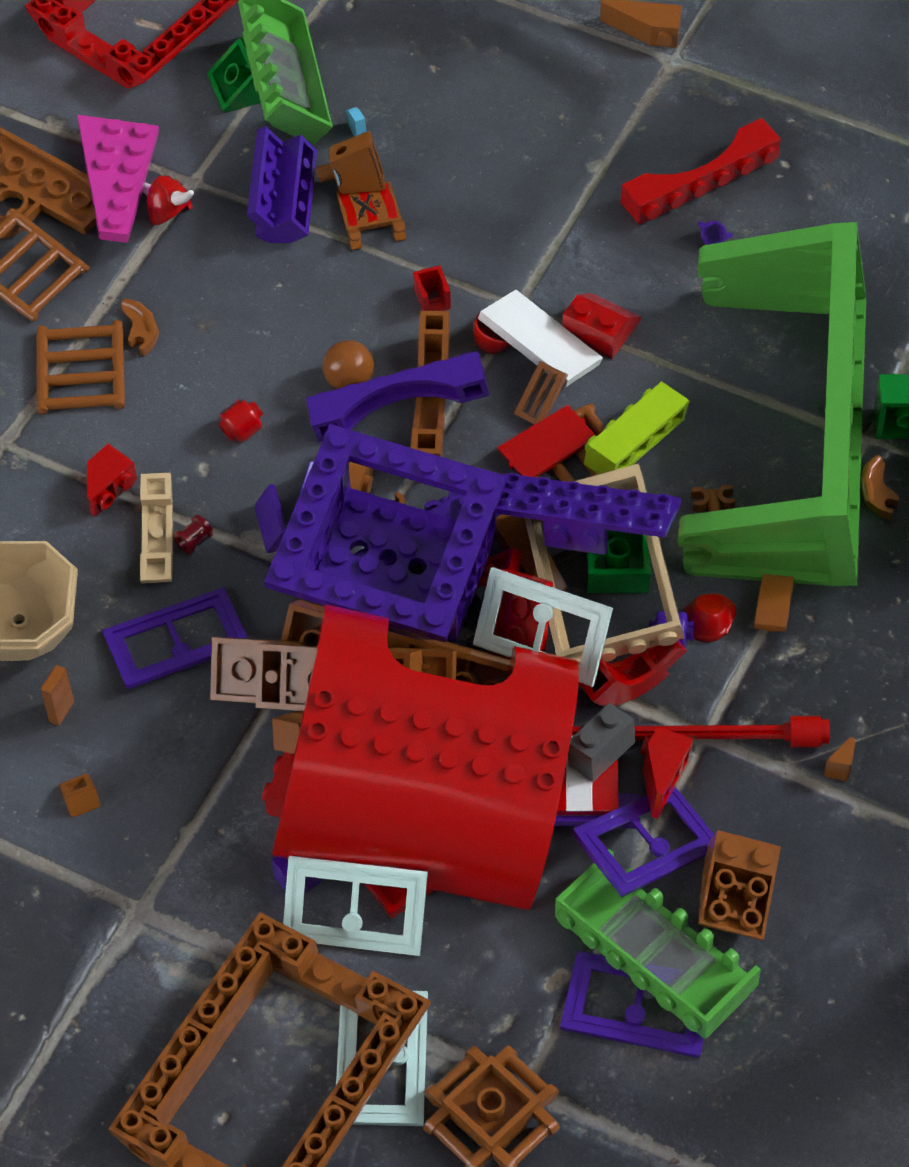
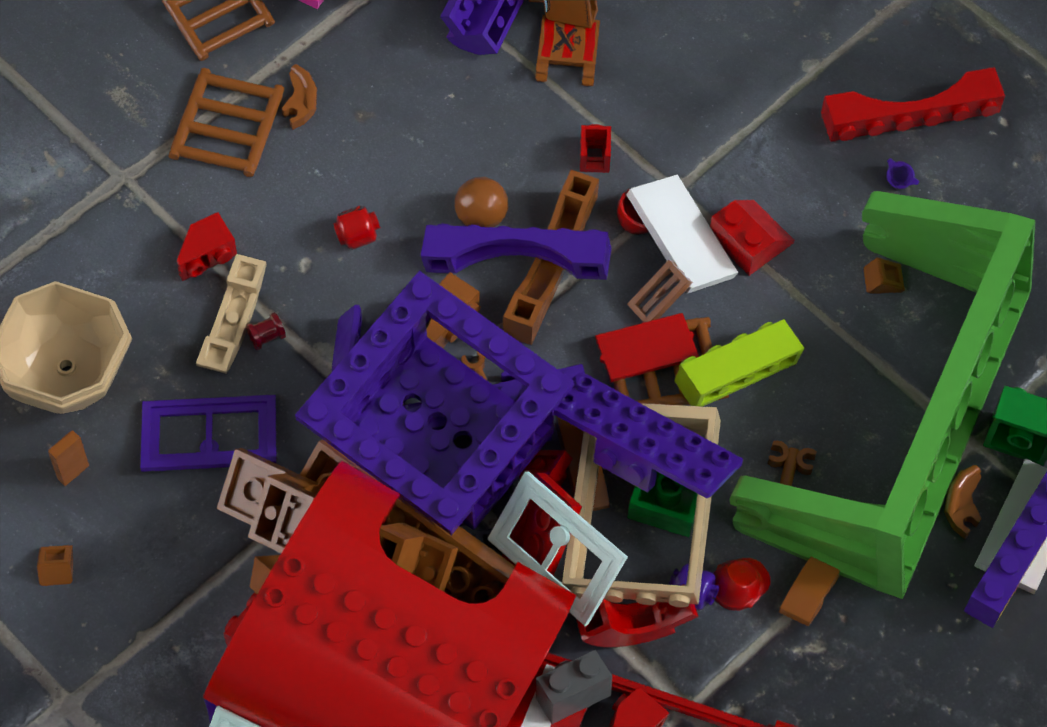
camera: 15 degrees right, 5 degrees up
none -> dark orange slope [864,257,905,294]

